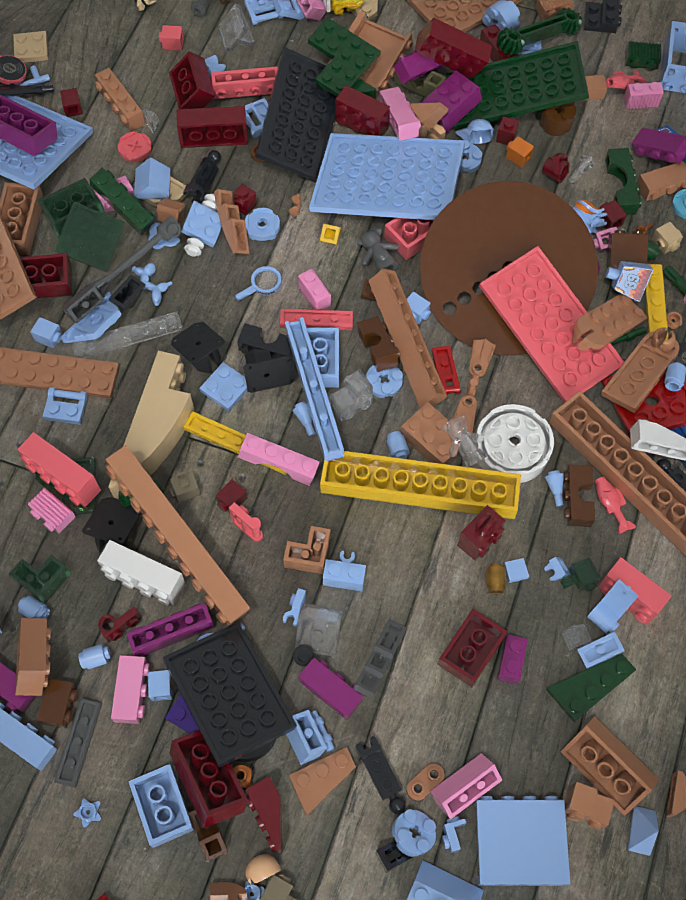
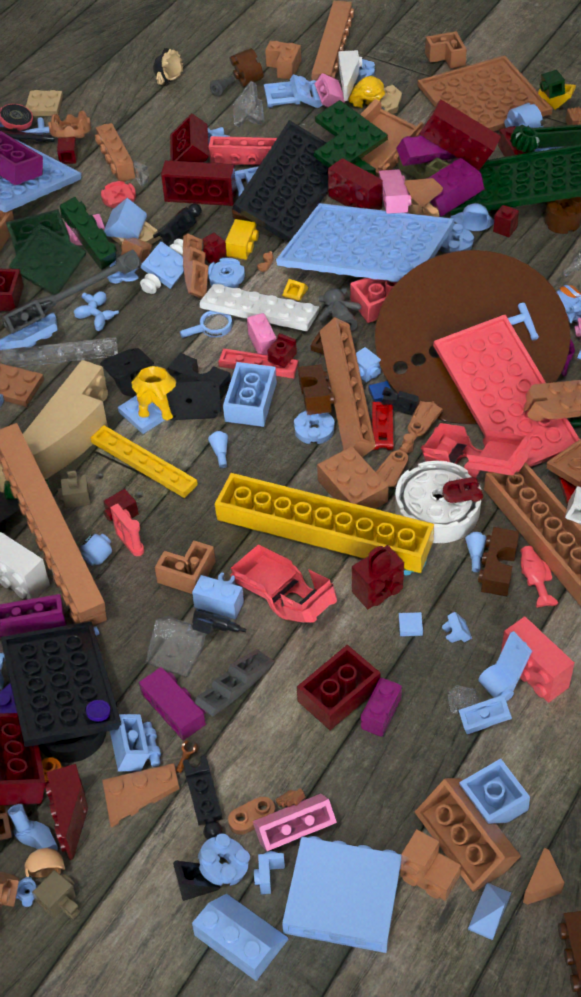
camera: 15 degrees right, 15 degrees down
black slope [109,275,146,311] -> none
coral brick [159,25,184,51] -> none
bright pink arch [238,433,319,486] -> none
light blue plate [283,588,306,627] -> none
light blue tile [285,317,344,462] -> none
black tile [293,644,314,666] -> none
clear brick [328,369,373,422] -> none
light blue brick [386,431,410,459] -> none
clear piece [442,416,488,468] -> none
pearl gold brick [486,563,506,594] -> none
orange brick [506,136,534,168] -> none
dark red piece [542,153,570,183] -> none
dark green wing [546,654,636,722] -> none
clear green brick [560,557,601,592] -> none
none -> light blue arm [8,804,58,850]
none -> nougat plate [48,111,91,138]
none -> light blue head [80,533,112,566]
none -> dark purple piece [86,700,110,721]
none -> yellow piece [131,366,176,420]
none -> dark orange hand [176,740,198,773]
none -> black piece [192,609,247,634]
none -> white plate [200,284,319,331]
none -> yellow brick [225,219,259,260]
none -> coral piece [230,544,337,623]
none -> dark red brick [267,333,297,368]
none -> nougat piece [275,788,305,808]
none -> blue tile [368,381,391,402]
none -> black plate [381,387,419,415]
none -> coral piece [421,423,532,477]
none -> dark red plate [442,477,483,503]
none -> light blue slope [459,759,530,824]
none -> light blue piece [508,303,539,340]

